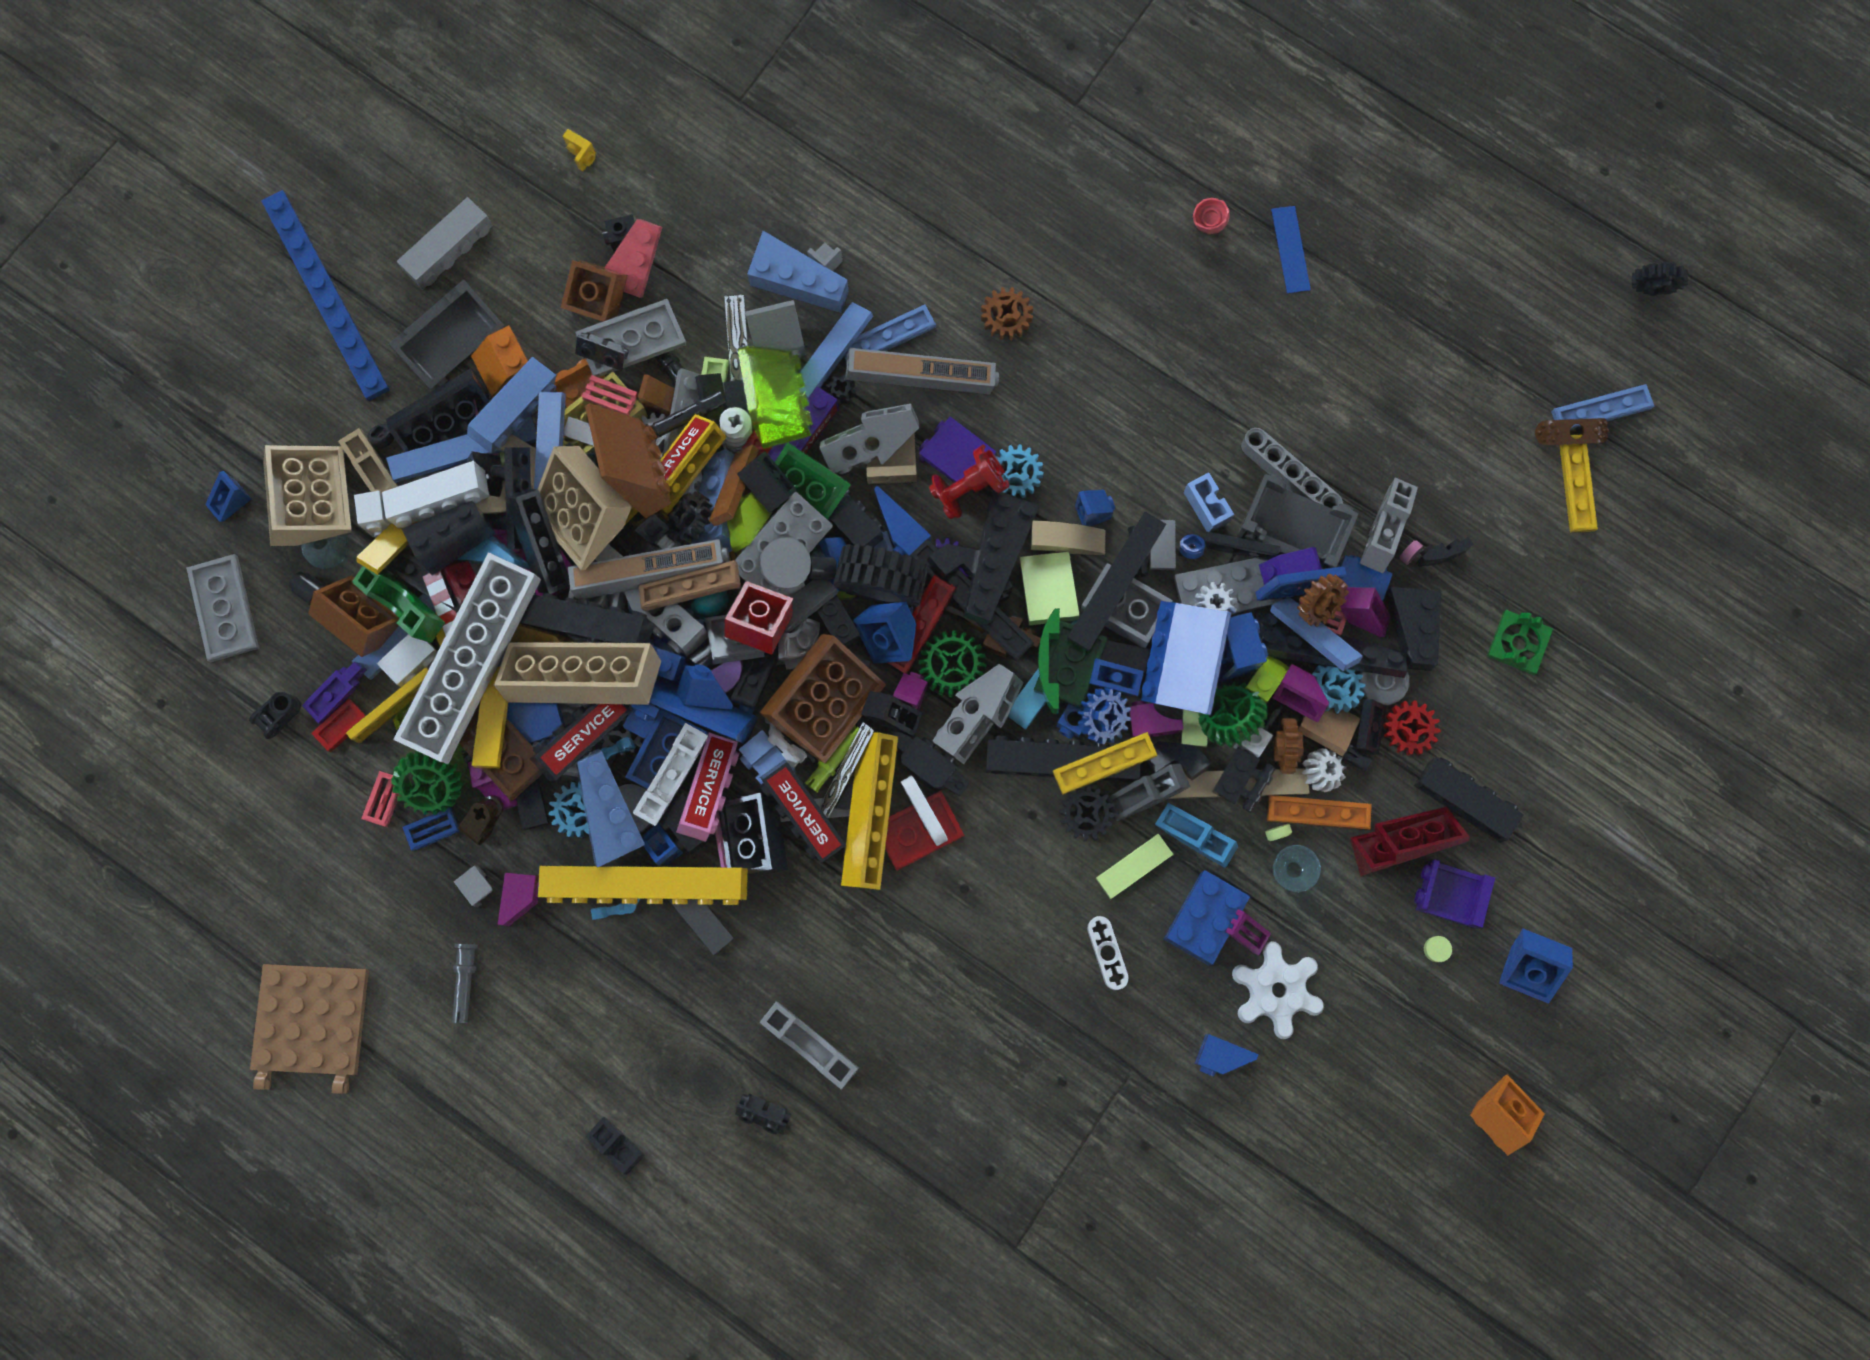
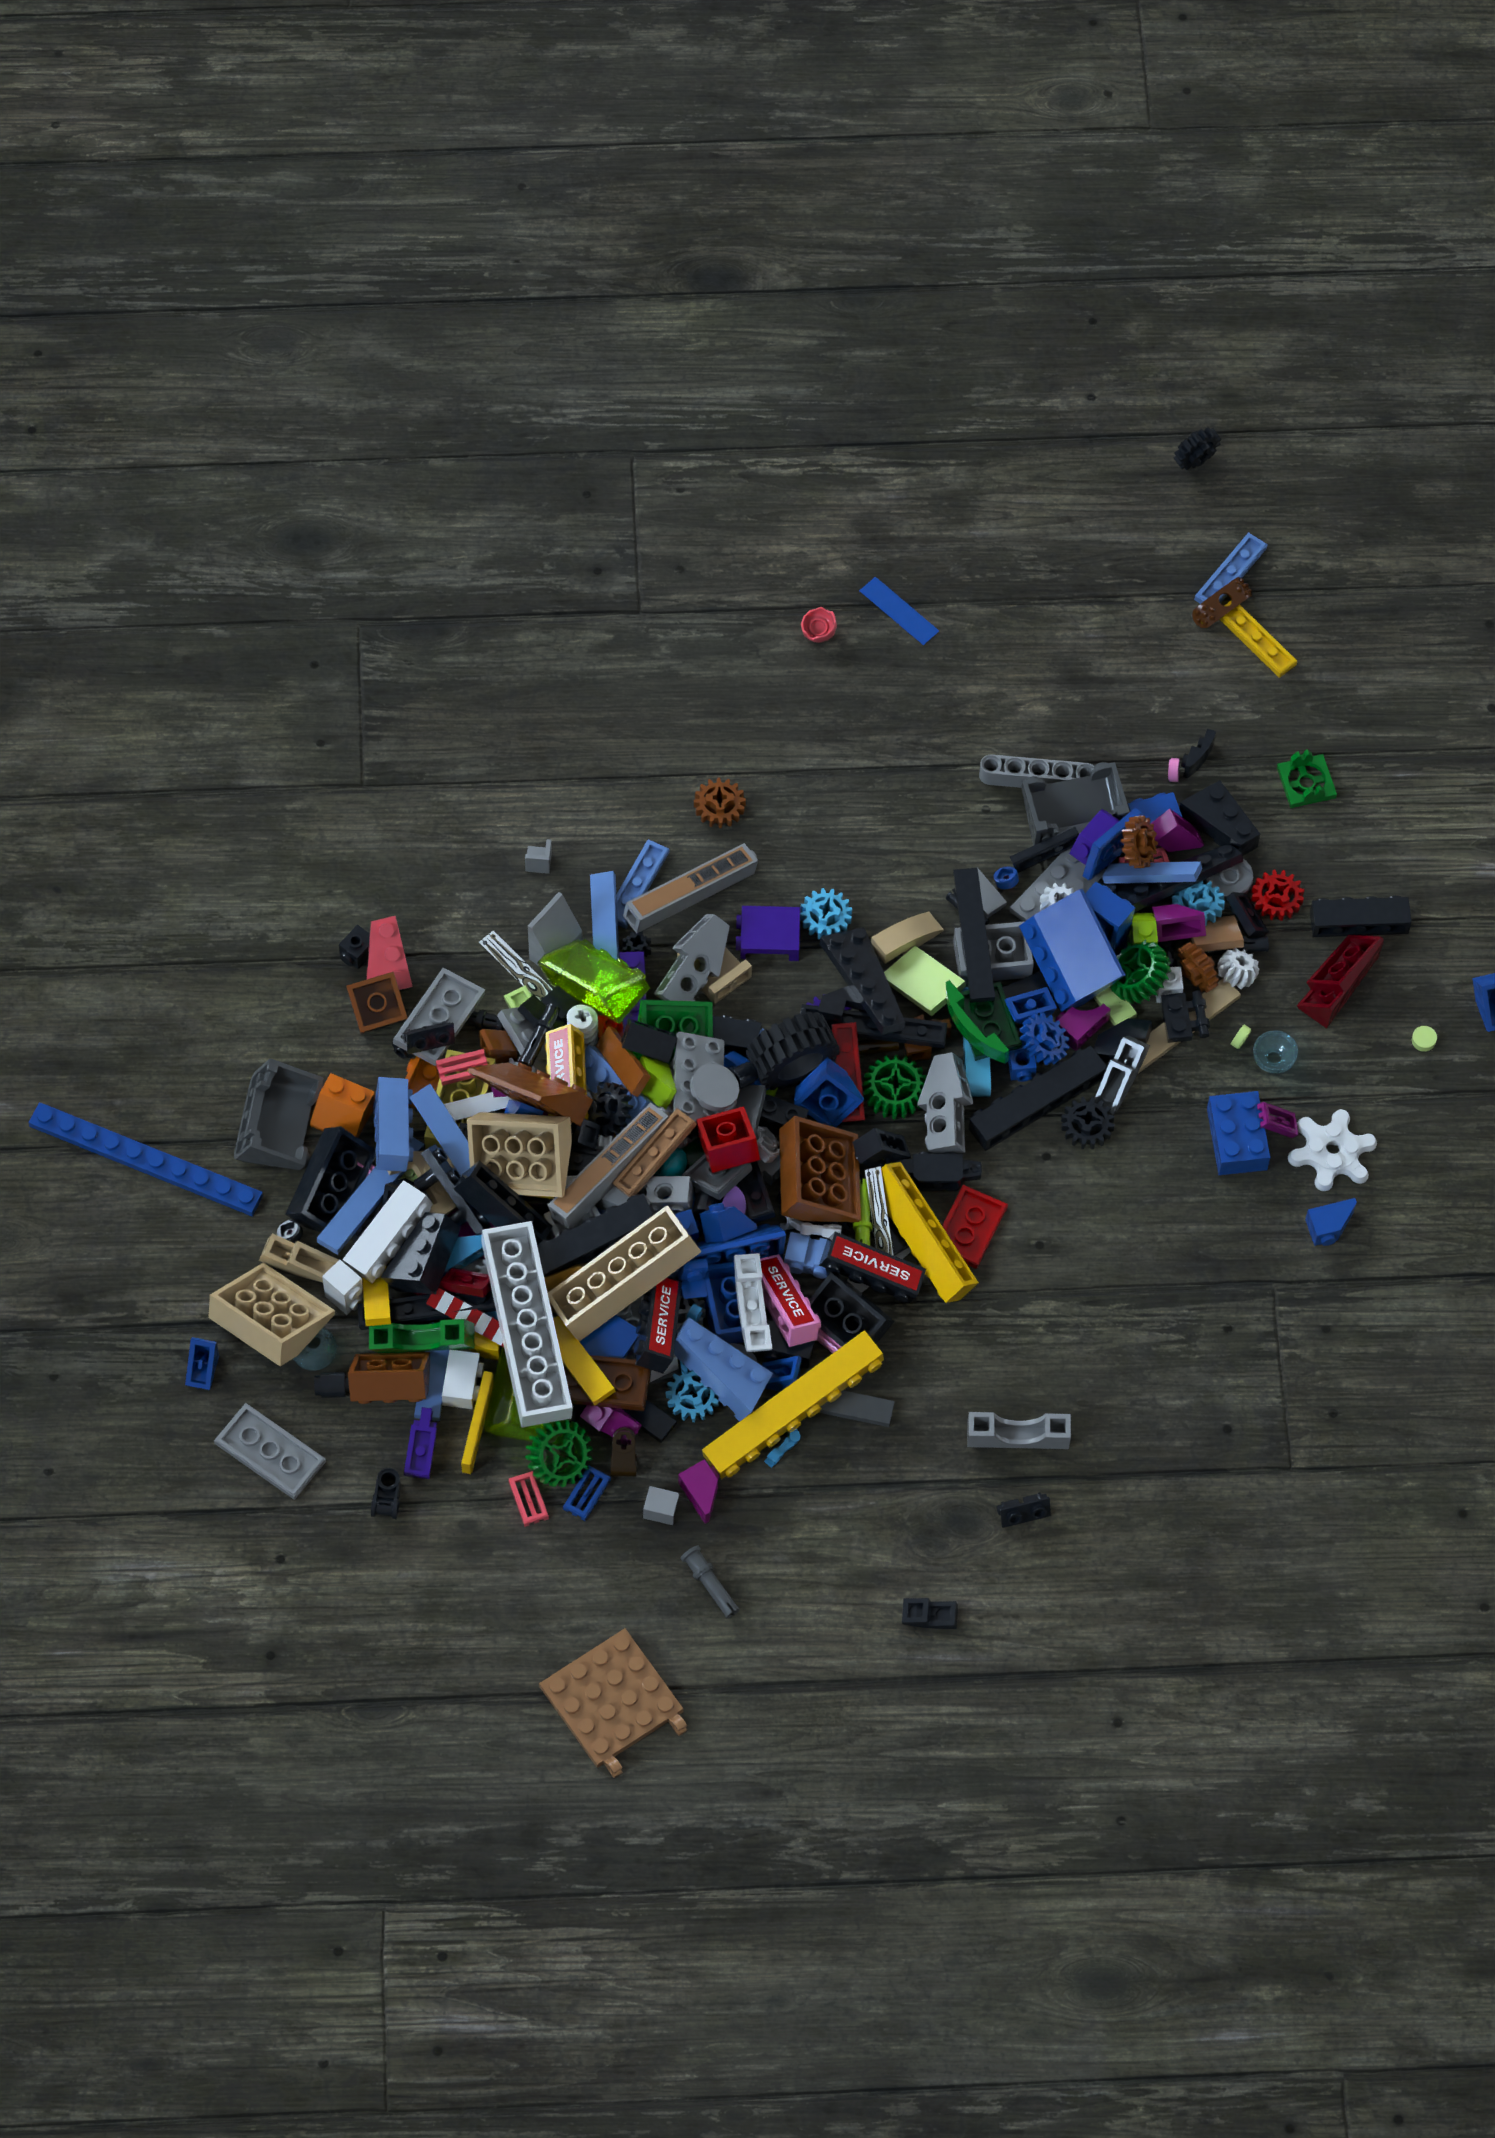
camera: 40 degrees left, 15 degrees down
red tile [311,699,367,752] -> none
light grey brick [397,197,493,290] -> none
yellow bracket [563,129,596,171] -> none
medium blue wedge [747,231,849,313] -> none
blue slope [874,486,931,555] -> none
magenta slope [893,672,928,711] -> none
white beam [901,776,948,846] -> none
red piece [929,445,1009,520] -> none
yellow tile [1052,732,1158,795] -> none
blue slope [1075,490,1115,527] -> none
white beam [1087,916,1128,990] -> none
yellowish green tile [1096,834,1174,899] -> none
dark azure slope [1155,803,1238,868] -> none
light blue brick [1183,473,1234,532] -> none
orange tile [1267,795,1372,830] -> none
light grey brick [1360,478,1418,573] -> none
dark purple panel [1414,859,1495,929] -> none

